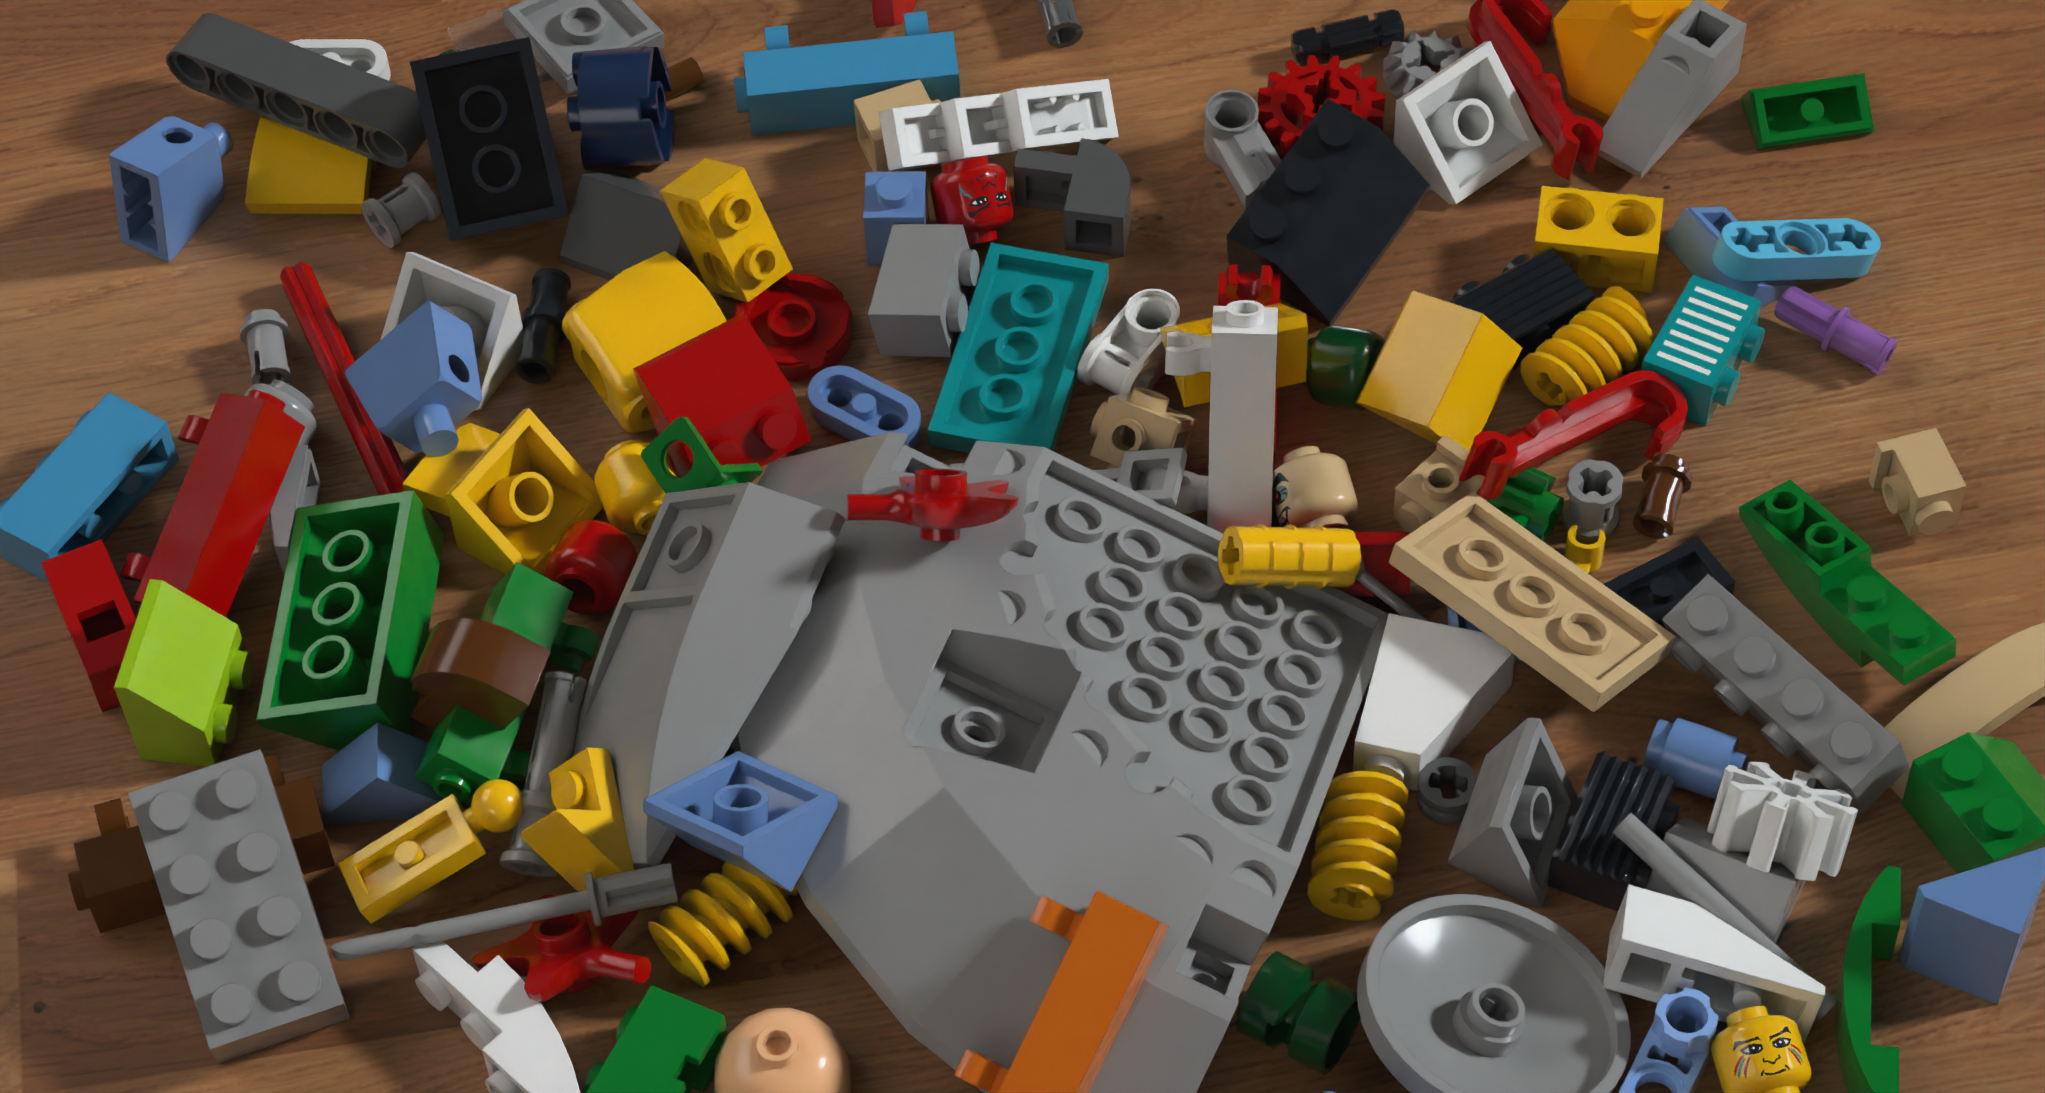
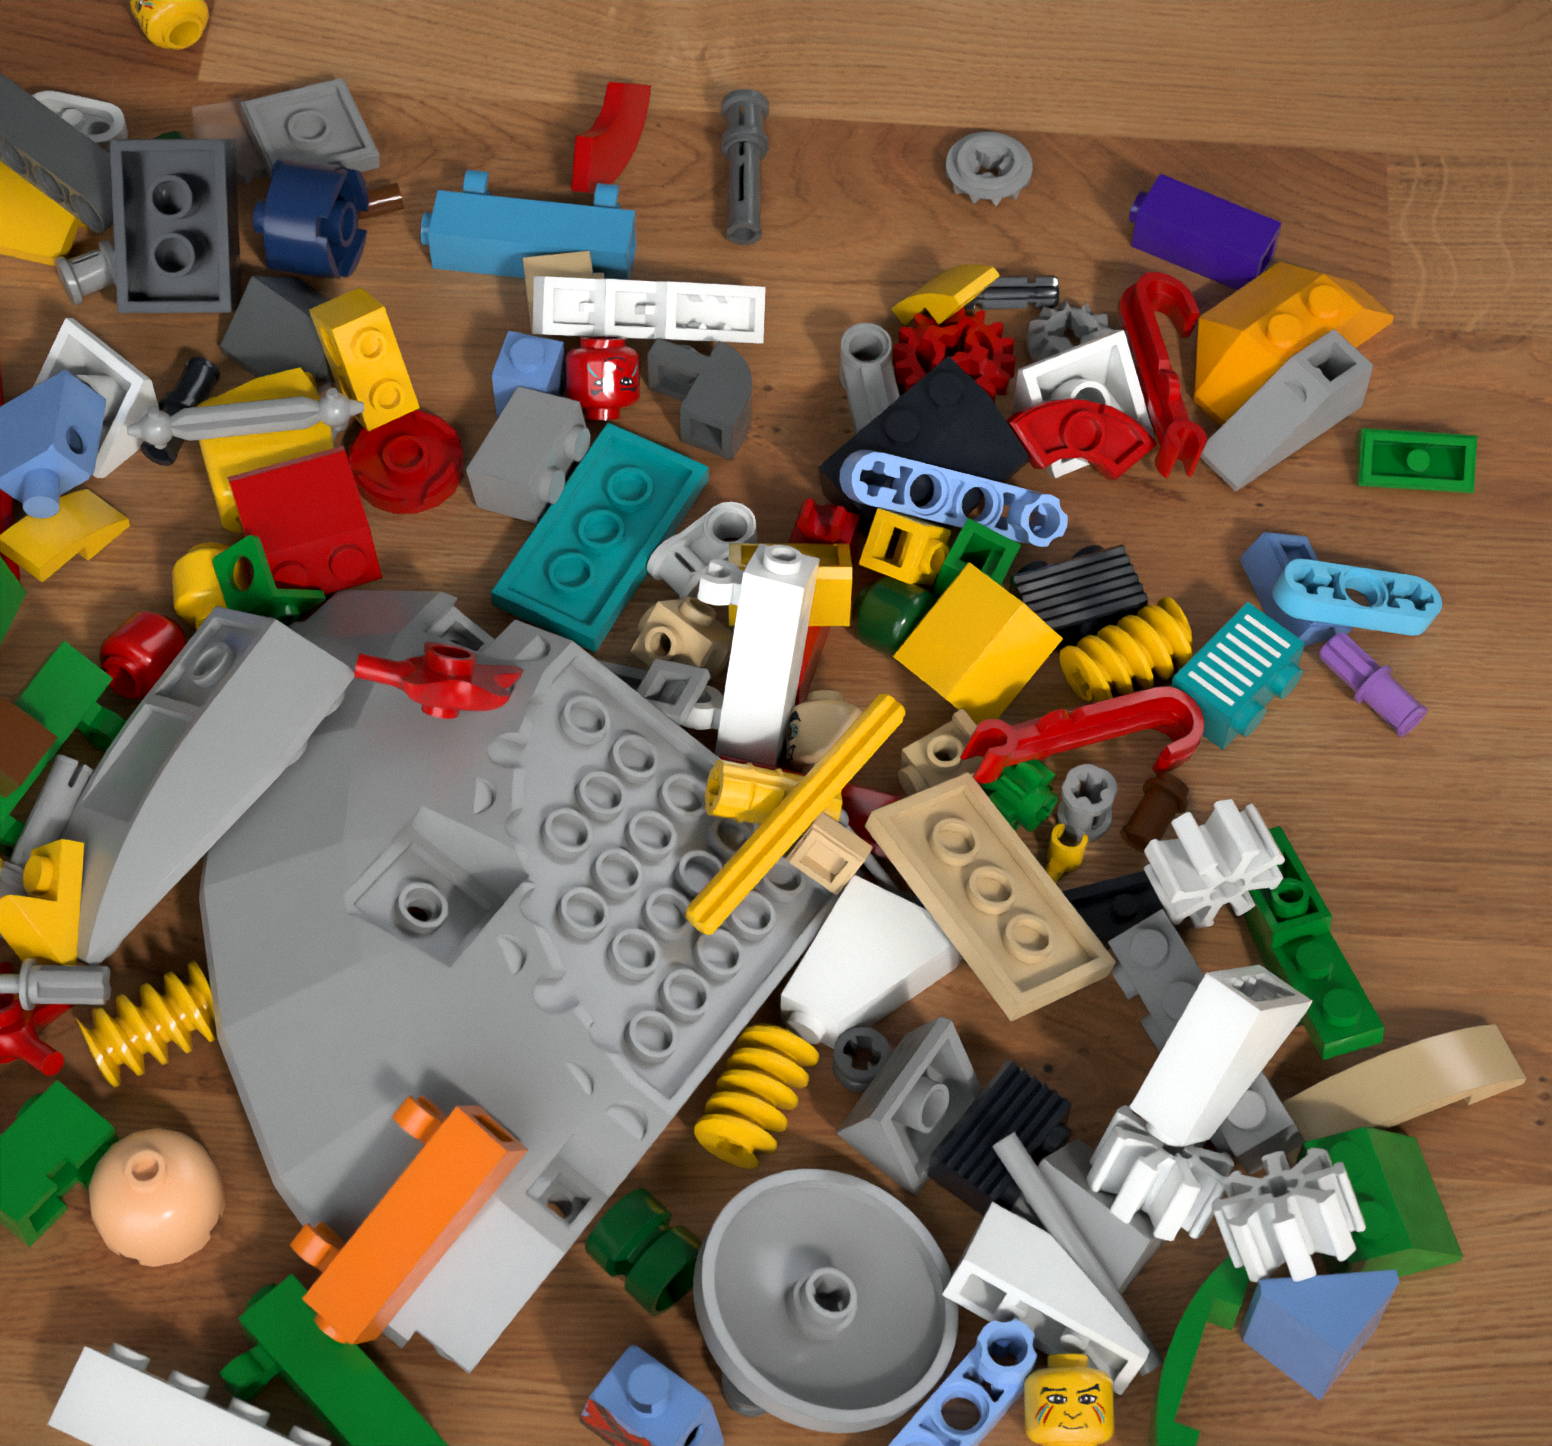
camera: 10 degrees right, 5 degrees up
yellow slope [445,408,603,575] -> none
medium blue slope [643,751,838,892] -> none
medium blue plate [807,365,922,448] -> none
yellow brick [1533,186,1664,293] -> none
medium blue brick [1644,718,1748,800] -> none
tan brick [1868,428,1967,536] -> none
none -> light grey wheel [127,388,365,449]
none -> yellow axle [685,693,906,935]
none -> tan tile [785,812,873,896]
none -> light blue beam [839,450,1068,547]
none -> yellow brick [859,508,952,587]
none -> yellow slope [891,264,1000,326]
none -> green brick [931,518,1021,600]
none -> red tile [1006,399,1158,480]
none -> white slope [1129,965,1312,1147]
none -> white gear [1144,799,1285,929]
none -> white gear [1212,1148,1366,1283]

